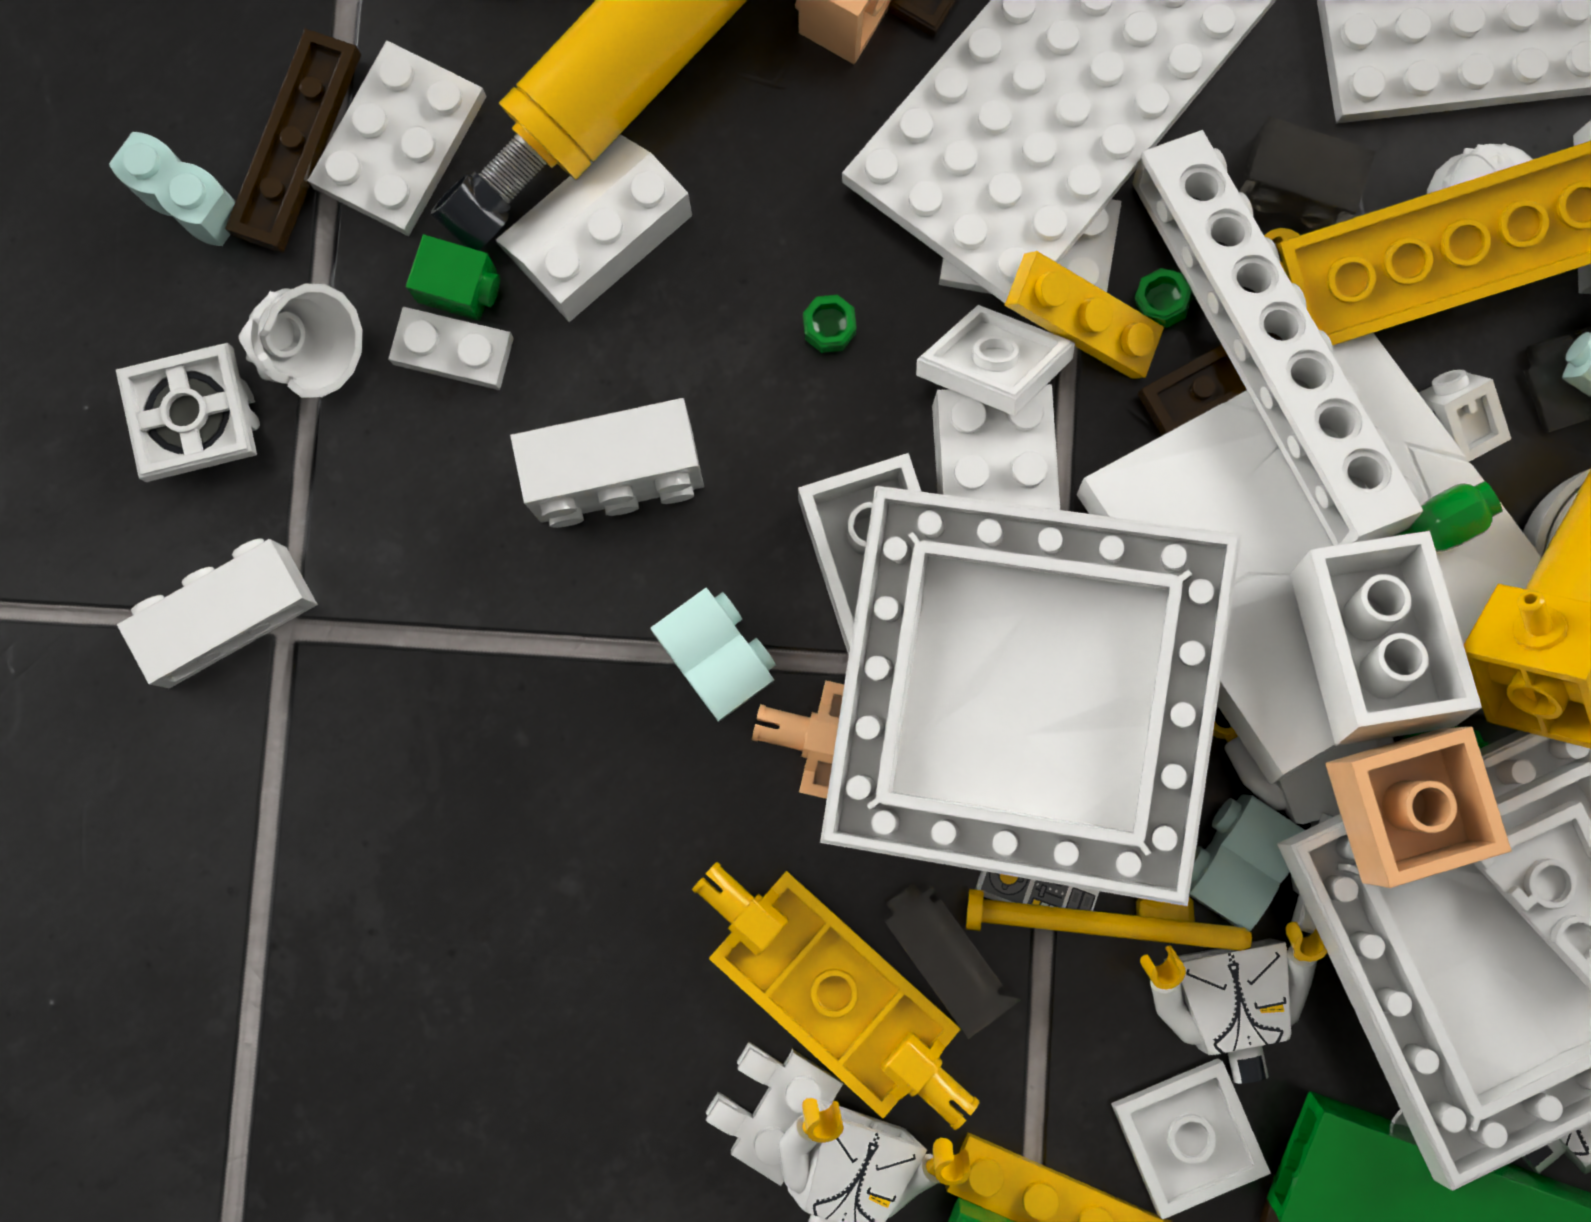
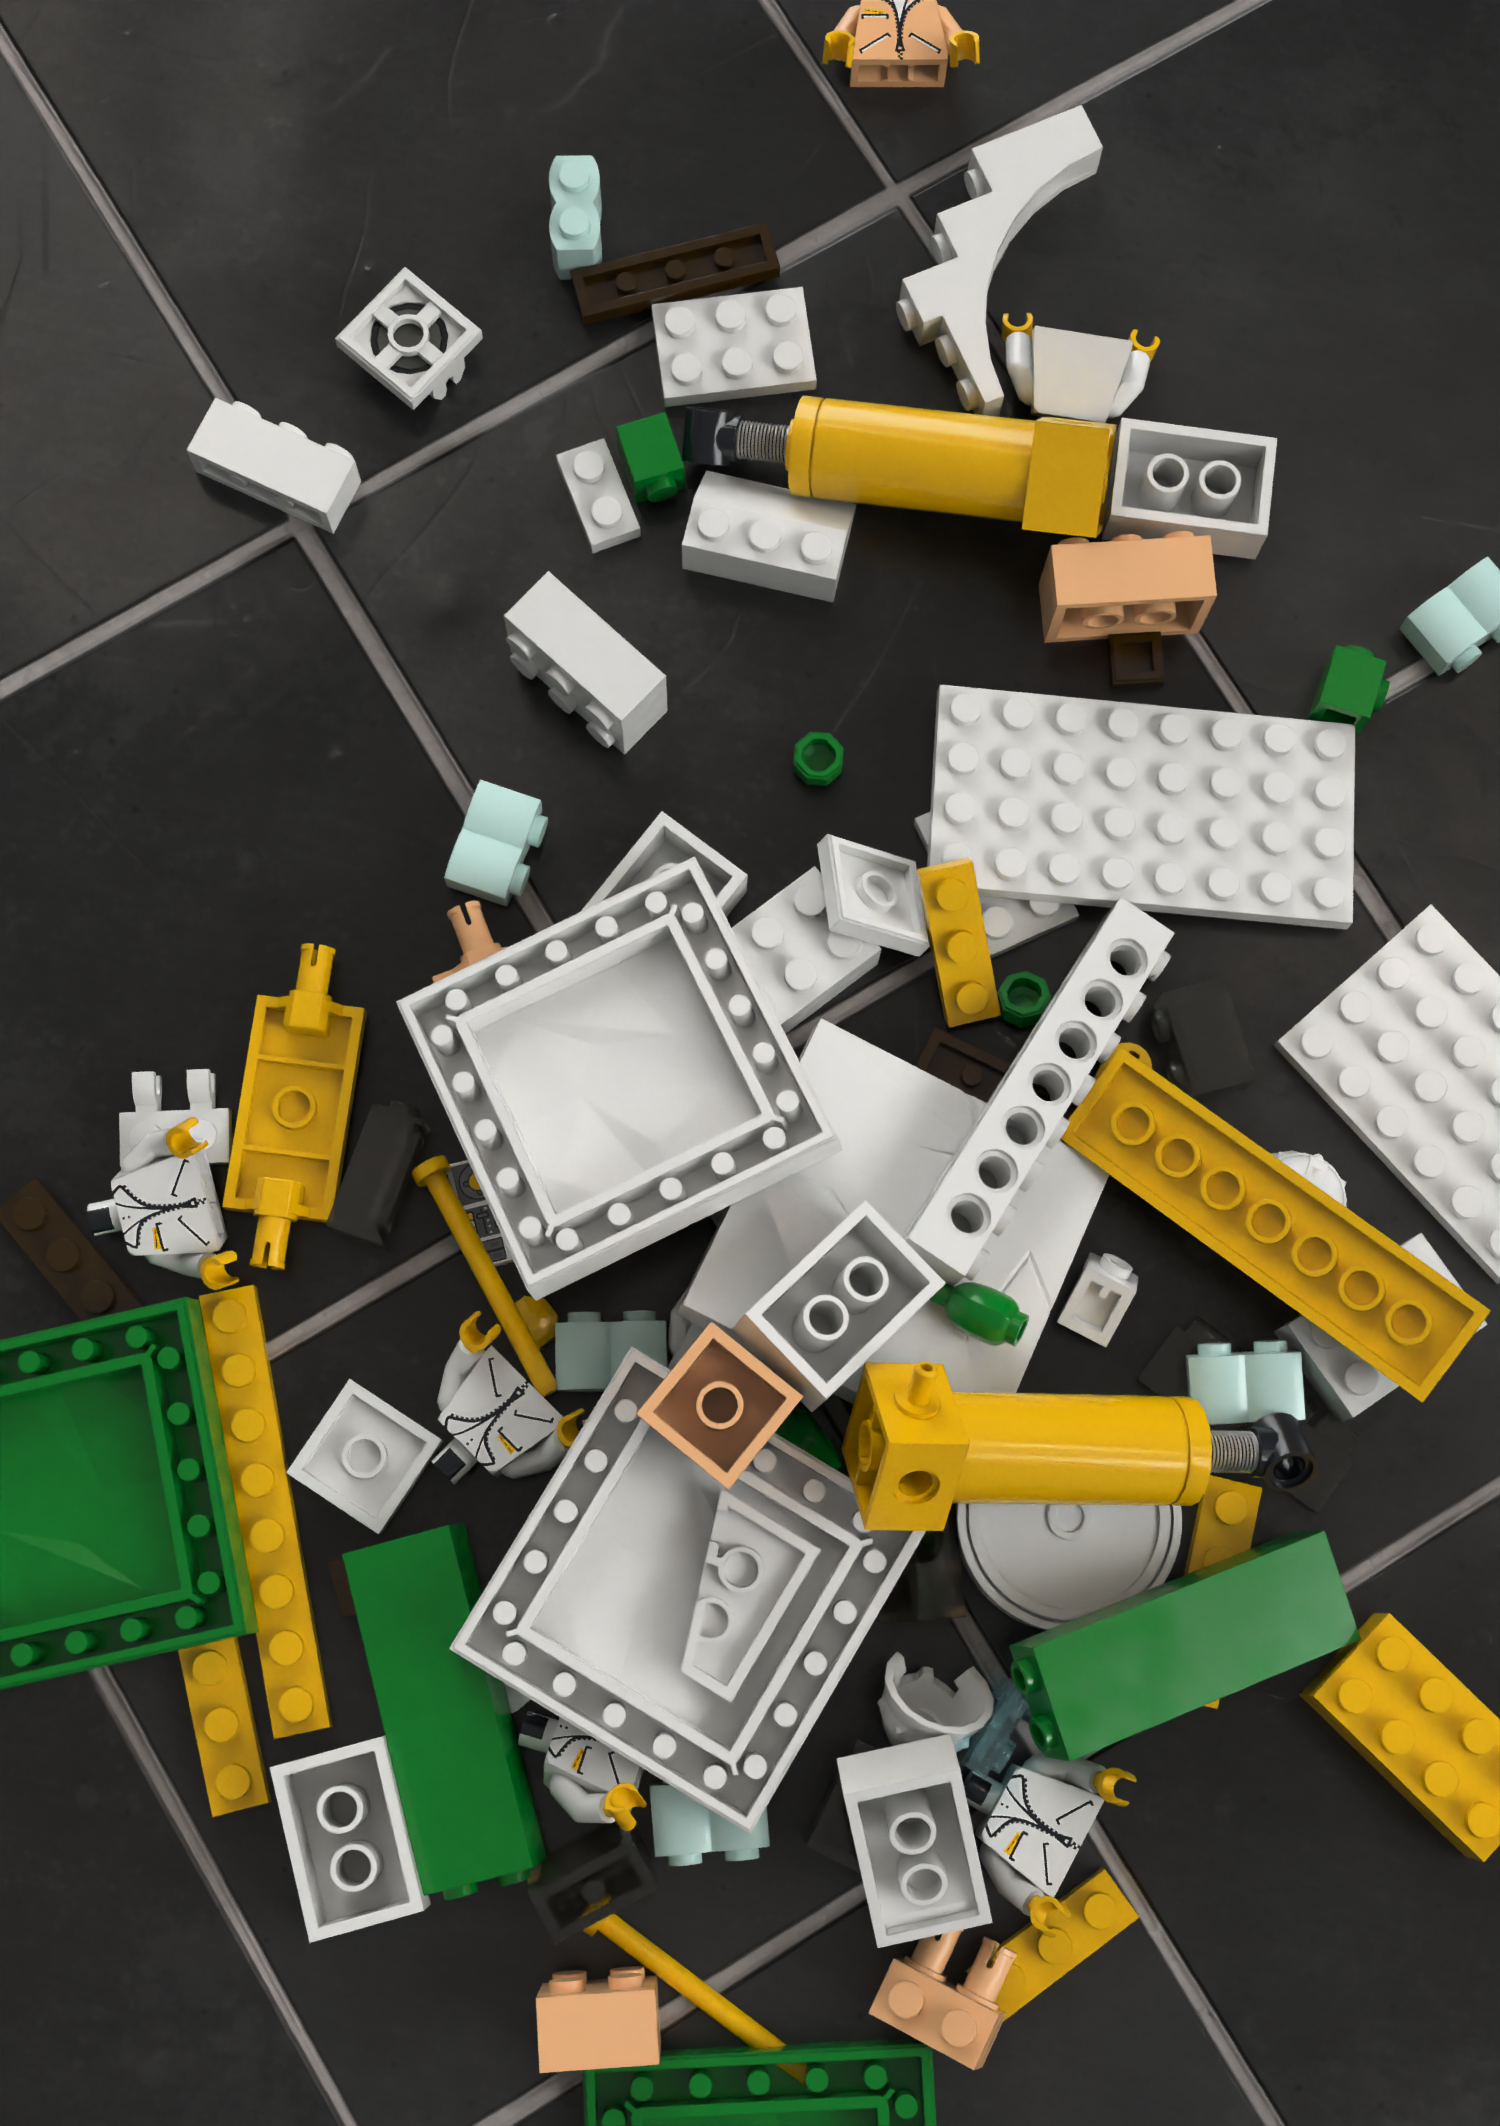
camera: 50 degrees right, 5 degrees down
white helmet [239,283,363,398] -> none

